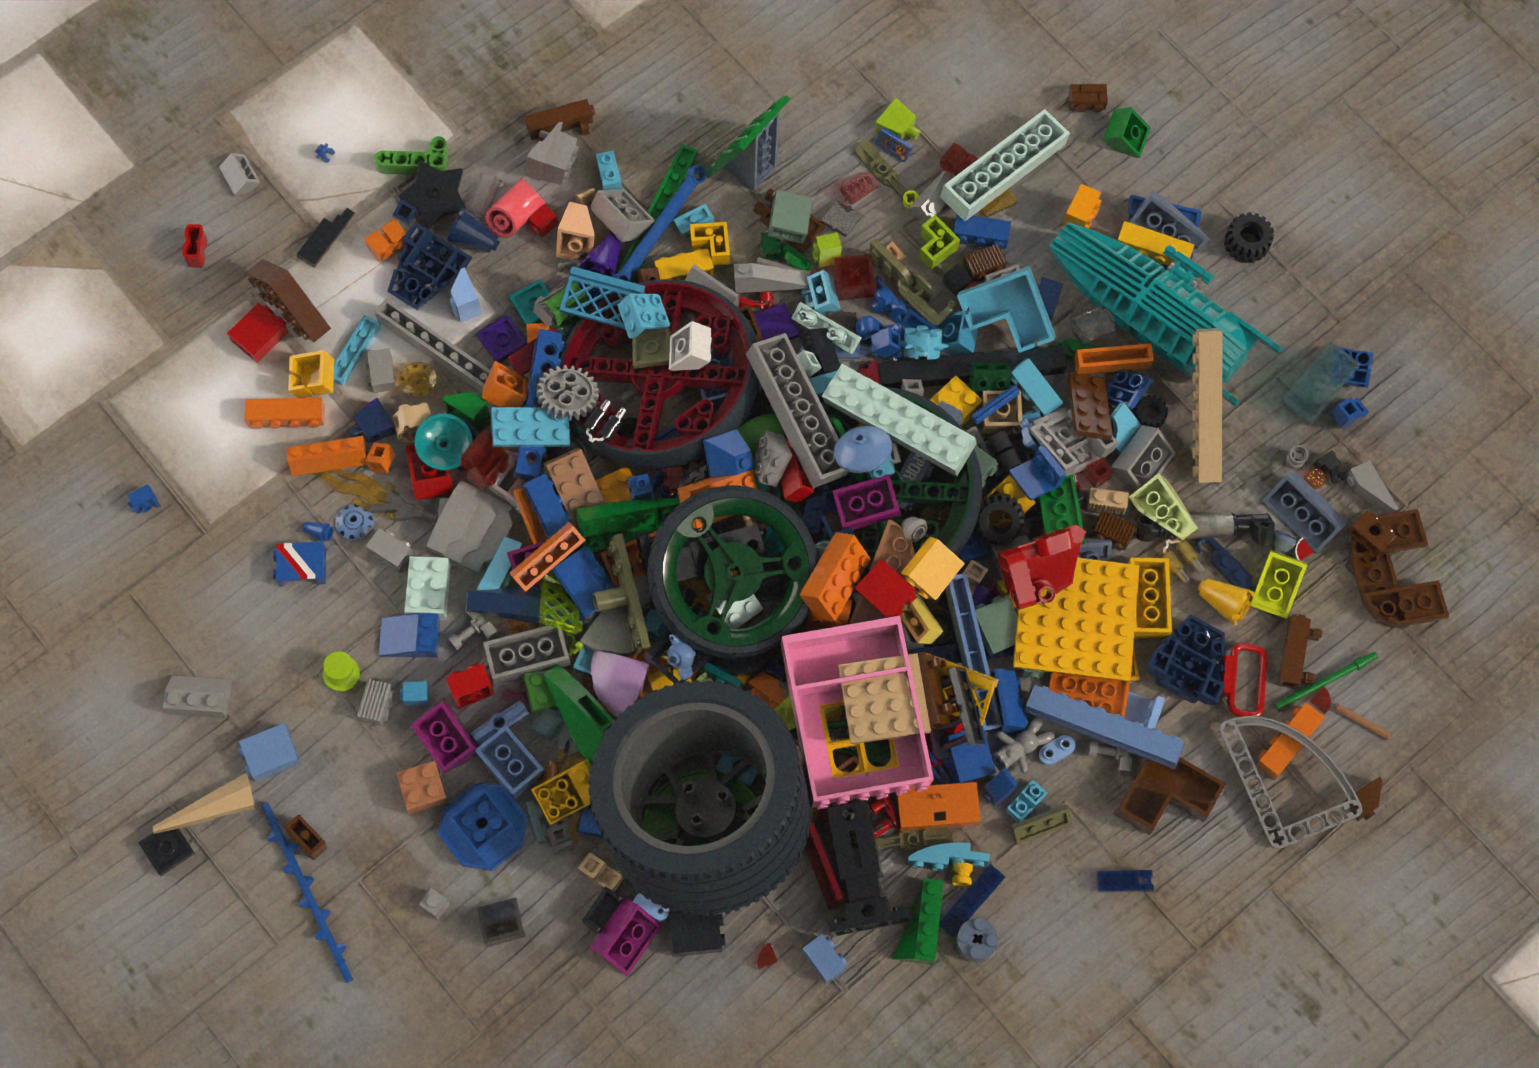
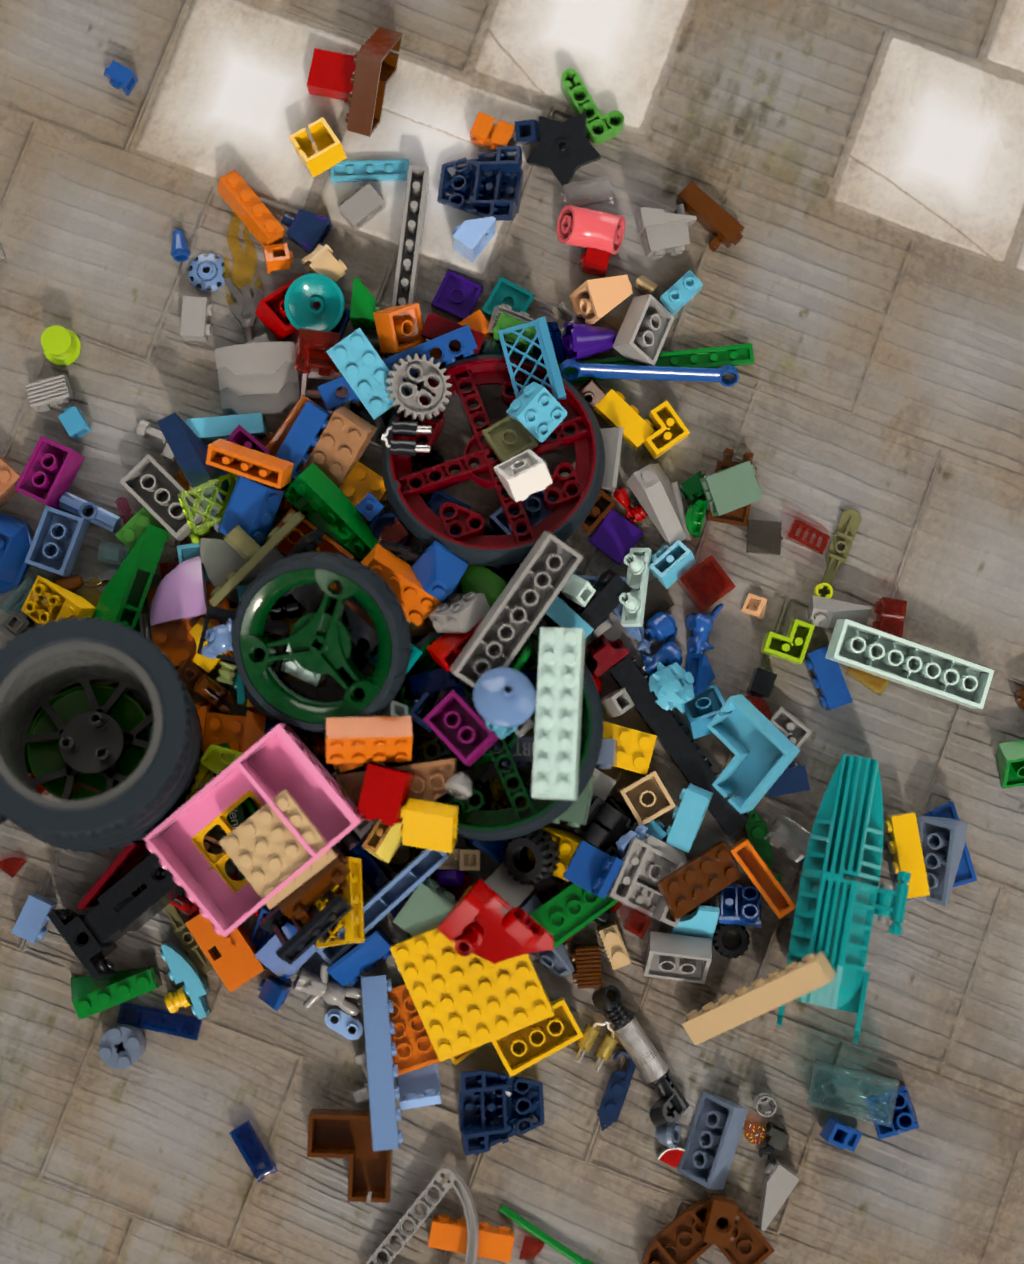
camera: 60 degrees right, 15 degrees up
orange brick [245,397,325,429] -> none
panel [273,541,326,587] -> none
black piece [297,208,355,268] -> none
blue plate [315,143,335,163] -> none
slope [379,613,440,658] -> none
clear yellow dish [399,362,437,397] -> none
light aqua brick [405,556,451,620] -> none
dark blue cone [446,208,500,253] -> none
red brick [446,663,495,709] -> none
medium azure plate [673,204,714,237] -> none
sand blue piece [706,95,791,190] -> none
lime brick [812,232,842,268] -> none
olive plate [869,238,959,326] -> none
blue brick [871,328,902,358] -> none
lime torso [875,98,920,140] -> none
tile [875,127,913,163] -> none
reddish brown brick [963,244,1007,281] -> none
dark green brick [969,362,1012,393] -> none
blue axle [972,385,1020,424] -> none
medium azure slope [1005,780,1048,823] -> none
olive plate [1011,804,1072,845] -> none
light orange brick [1061,184,1102,230] -> none
yellowish green wedge [1129,473,1198,540] -> none
yellow cone [1198,578,1255,626] -> none
red bar [1220,643,1268,717] -> none
black tyre [1224,212,1274,263] -> none
neon yellow slope [1251,550,1307,619] -> none
reddish brown brick [1277,614,1323,690] -> none

